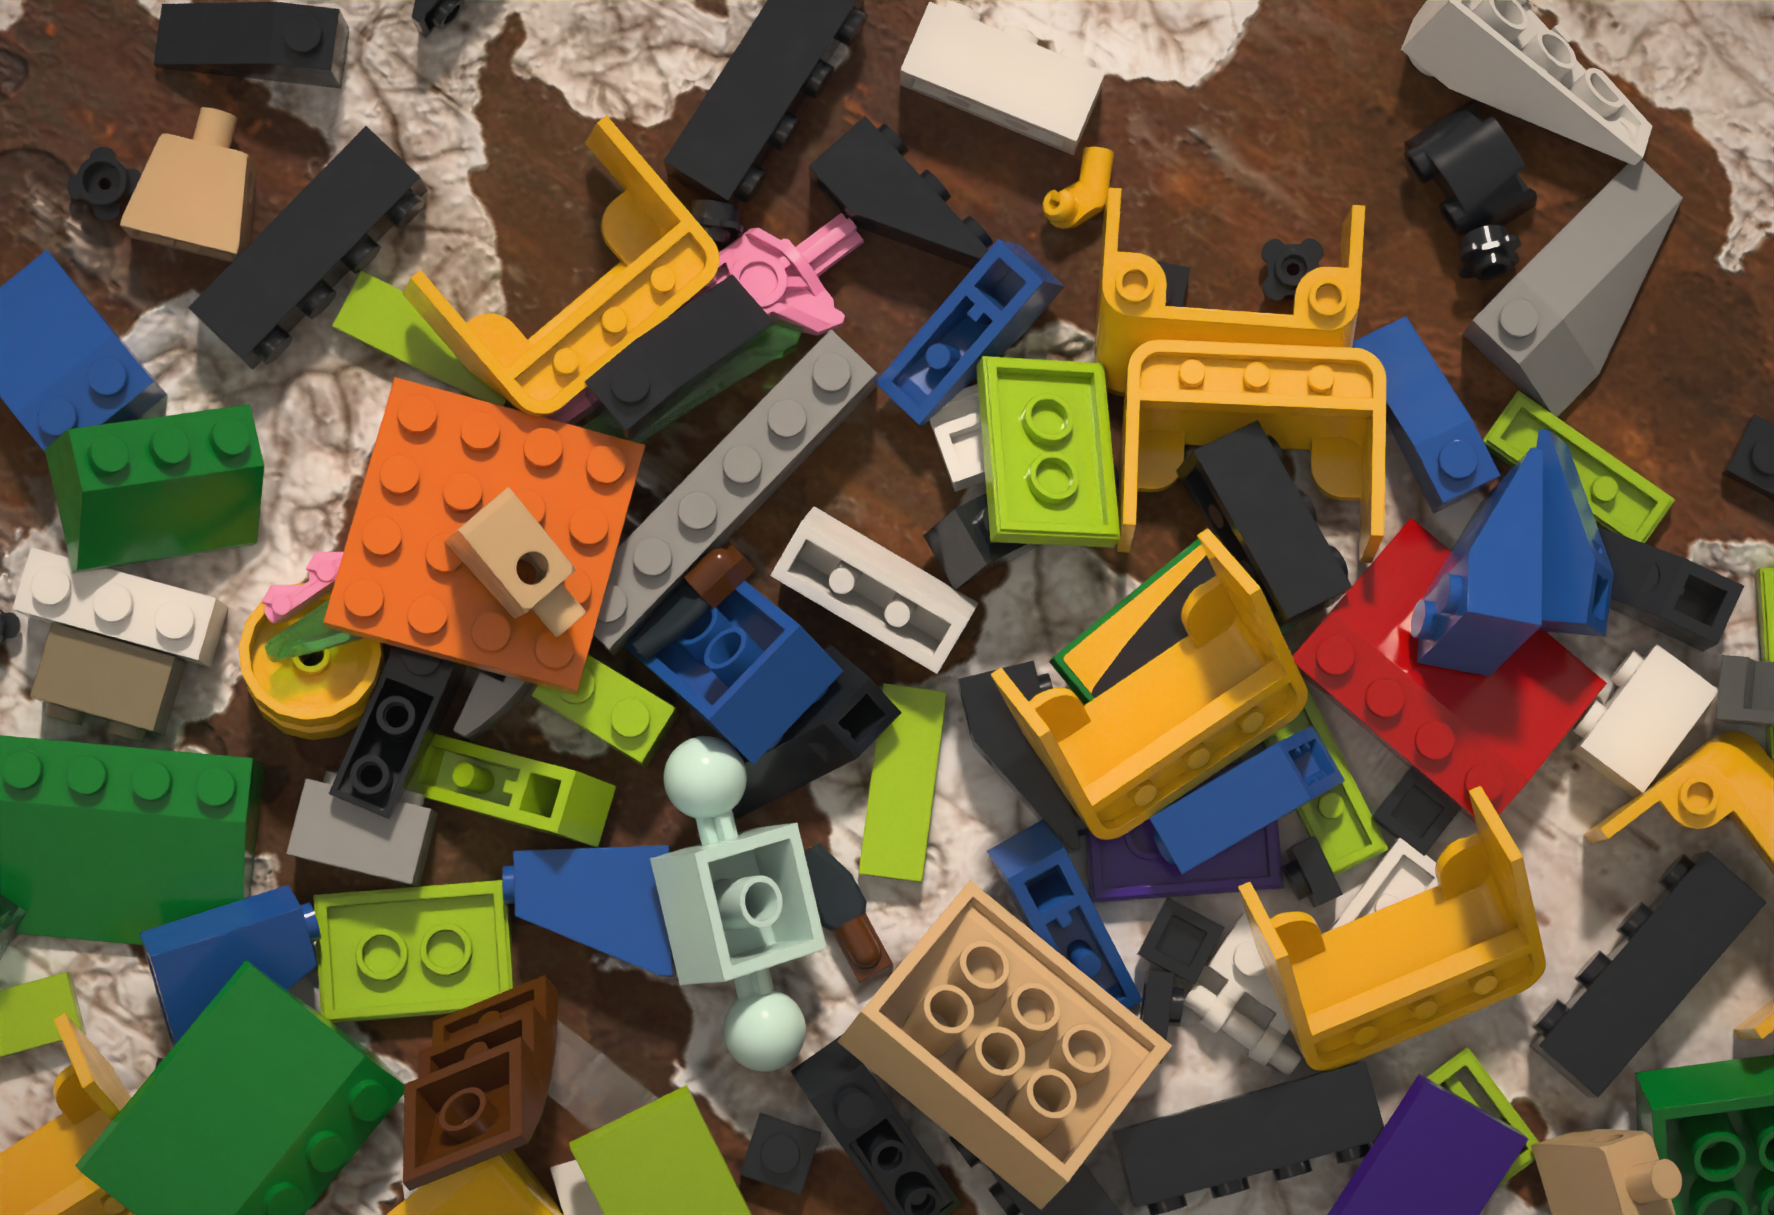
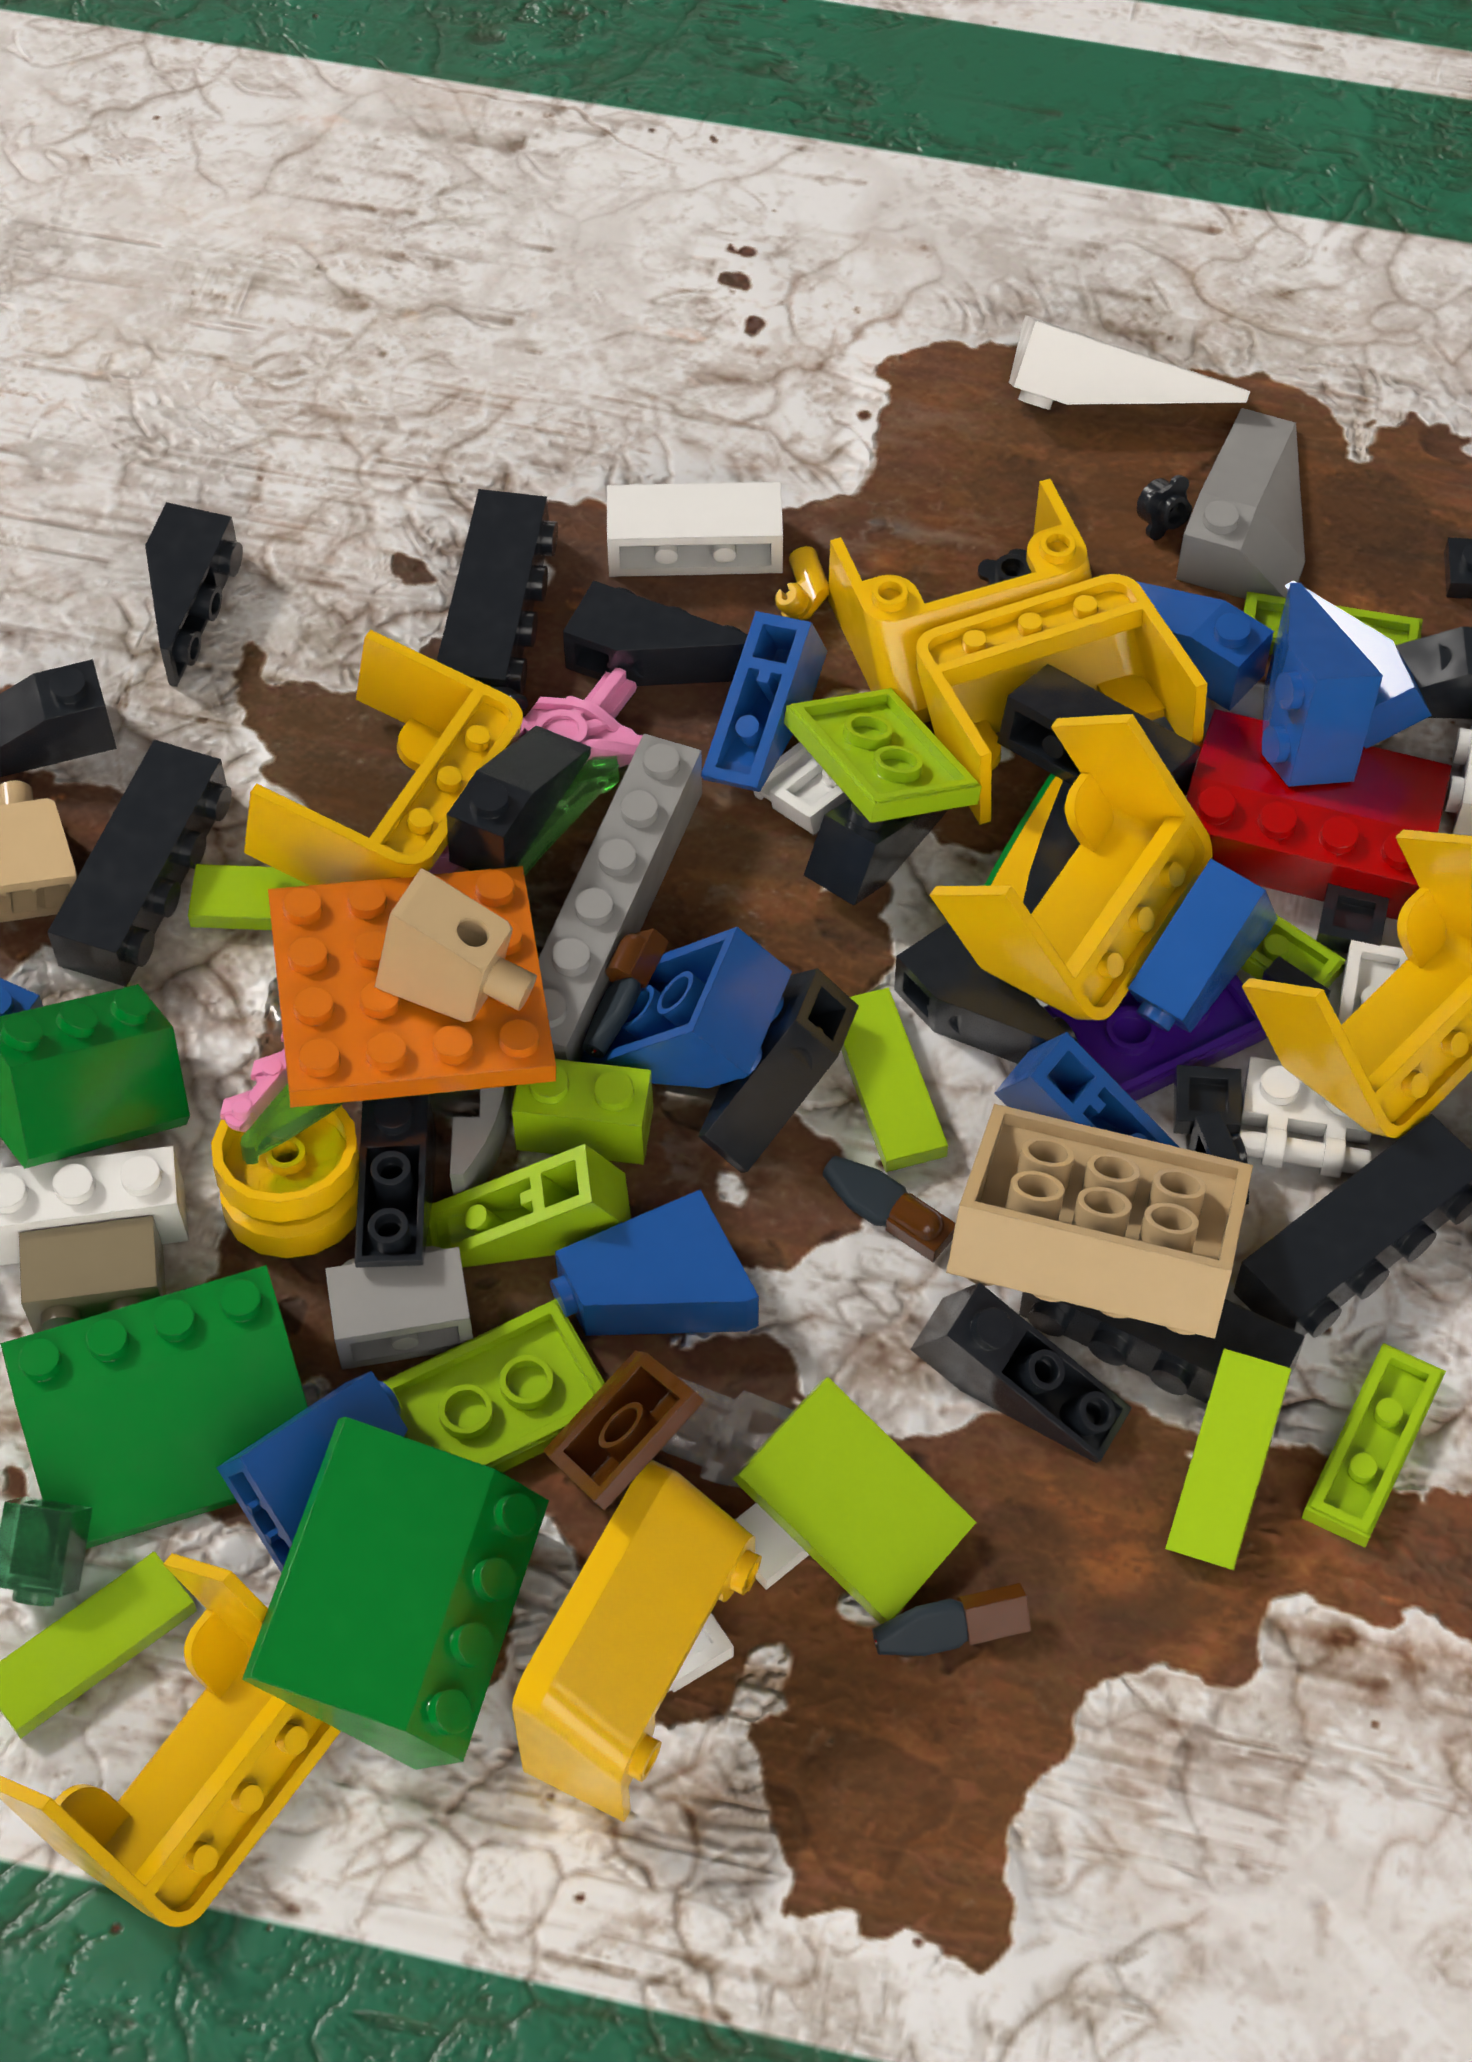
camera: 25 degrees left, 25 degrees down
light aqua brick [650,736,827,1072] -> none
black plate [739,1113,821,1195] -> none
white brick [770,507,978,674] -> none
black cylinder [1404,100,1537,236] -> none

